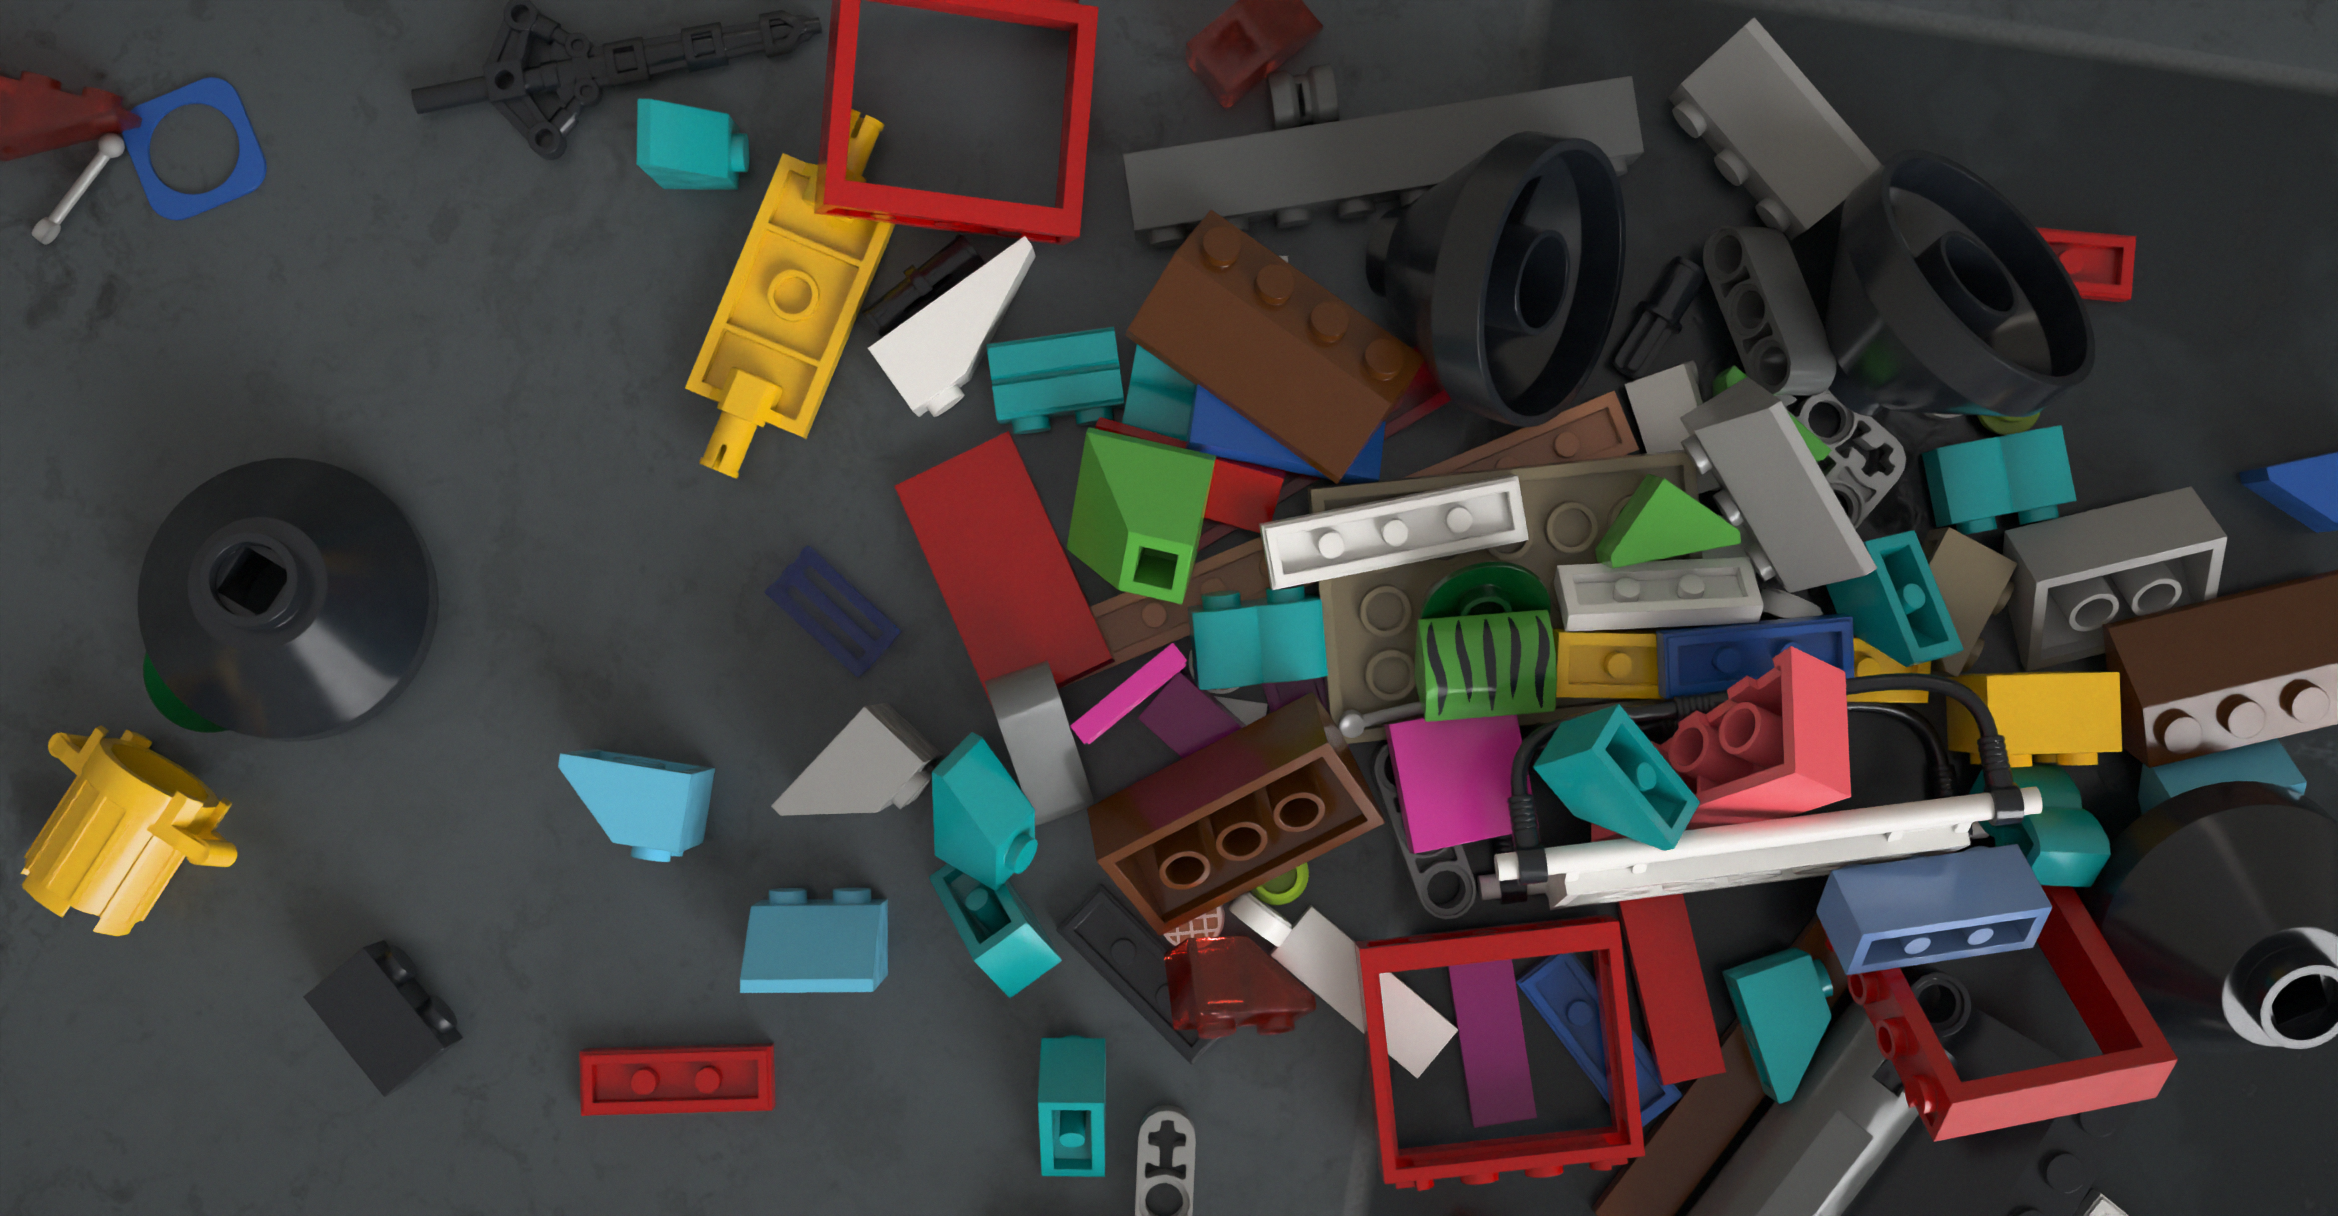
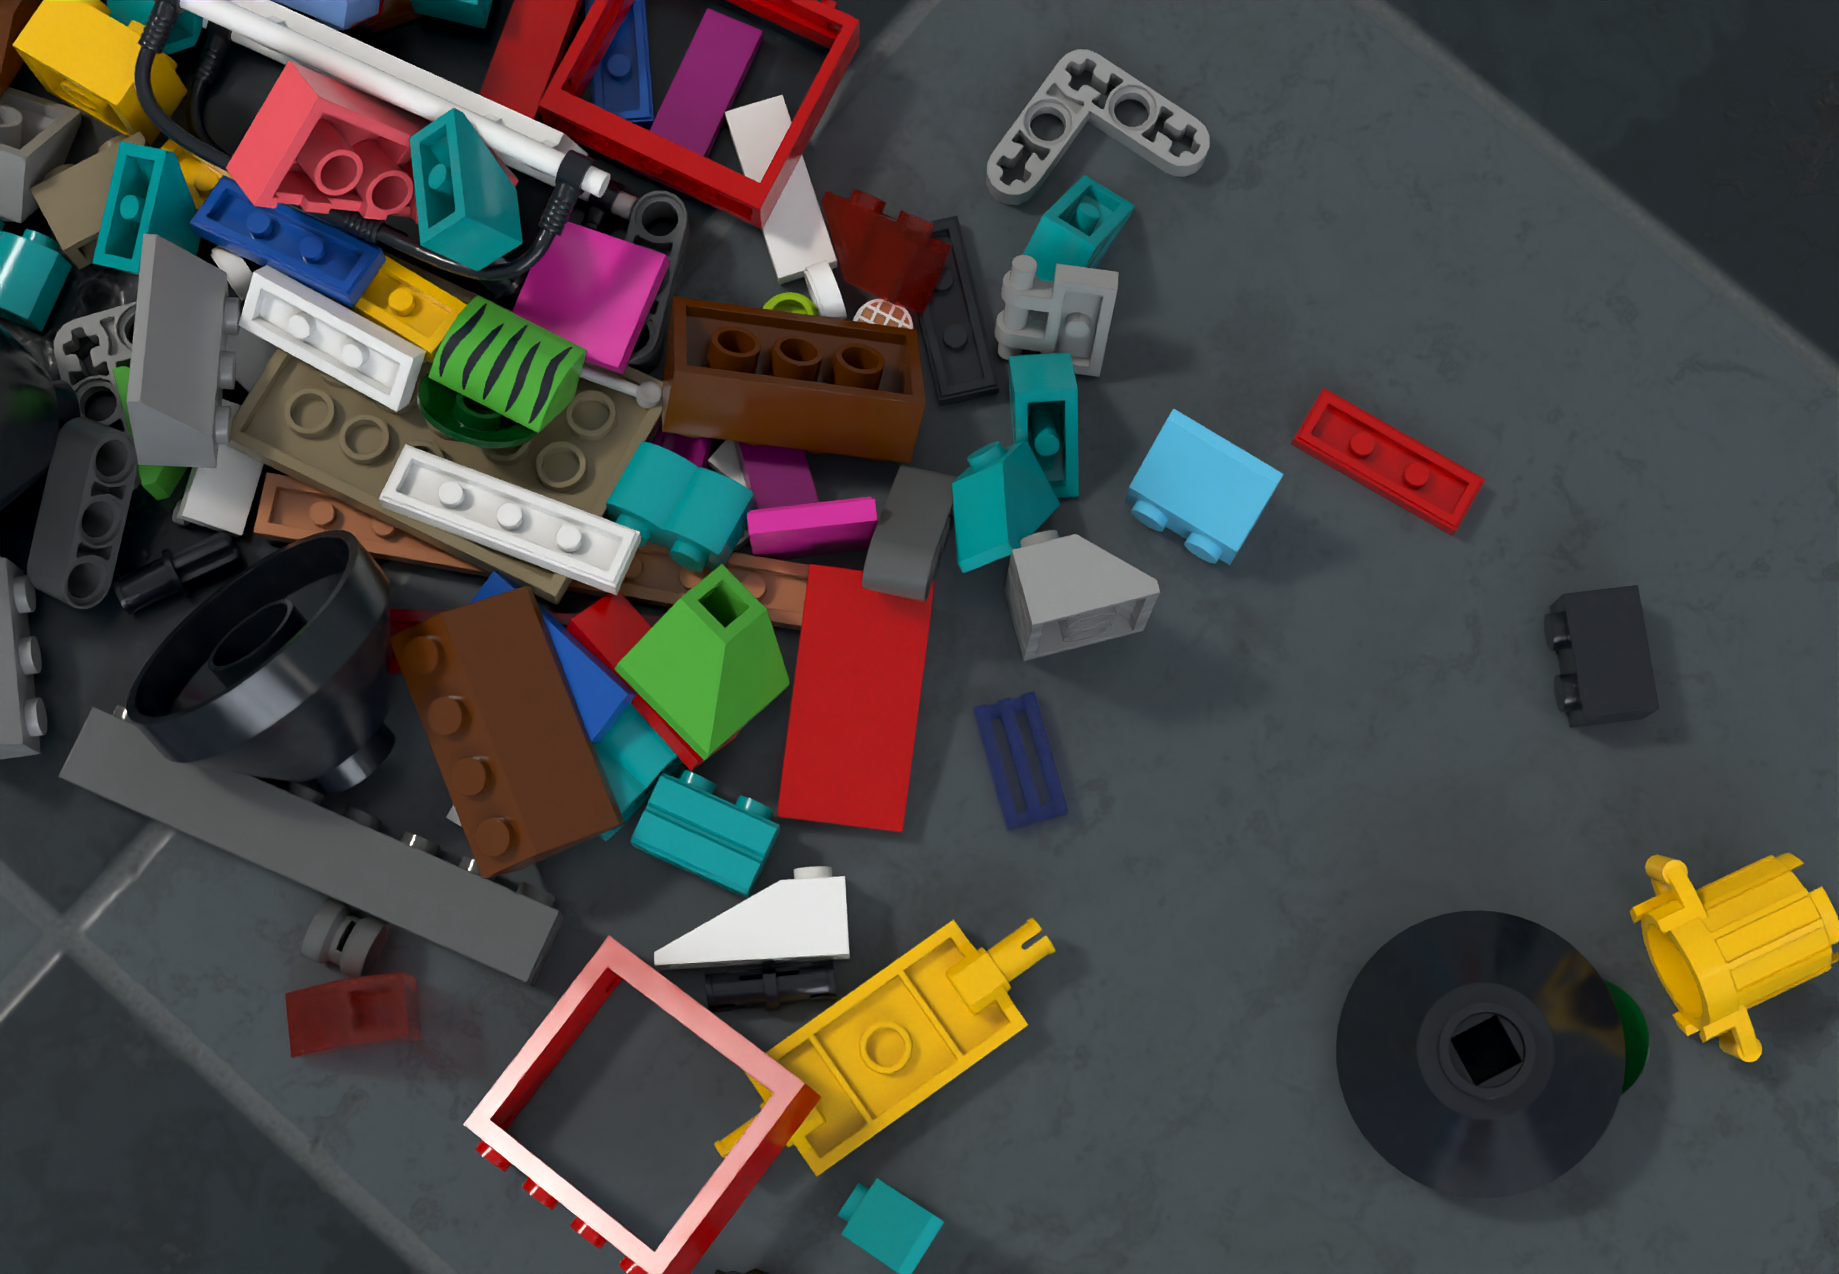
camera: 150 degrees left, 10 degrees down
medium azure slope [558,748,715,862] -> none
bright green slope [1595,474,1741,568] -> none
none -> light grey plate [994,255,1119,377]

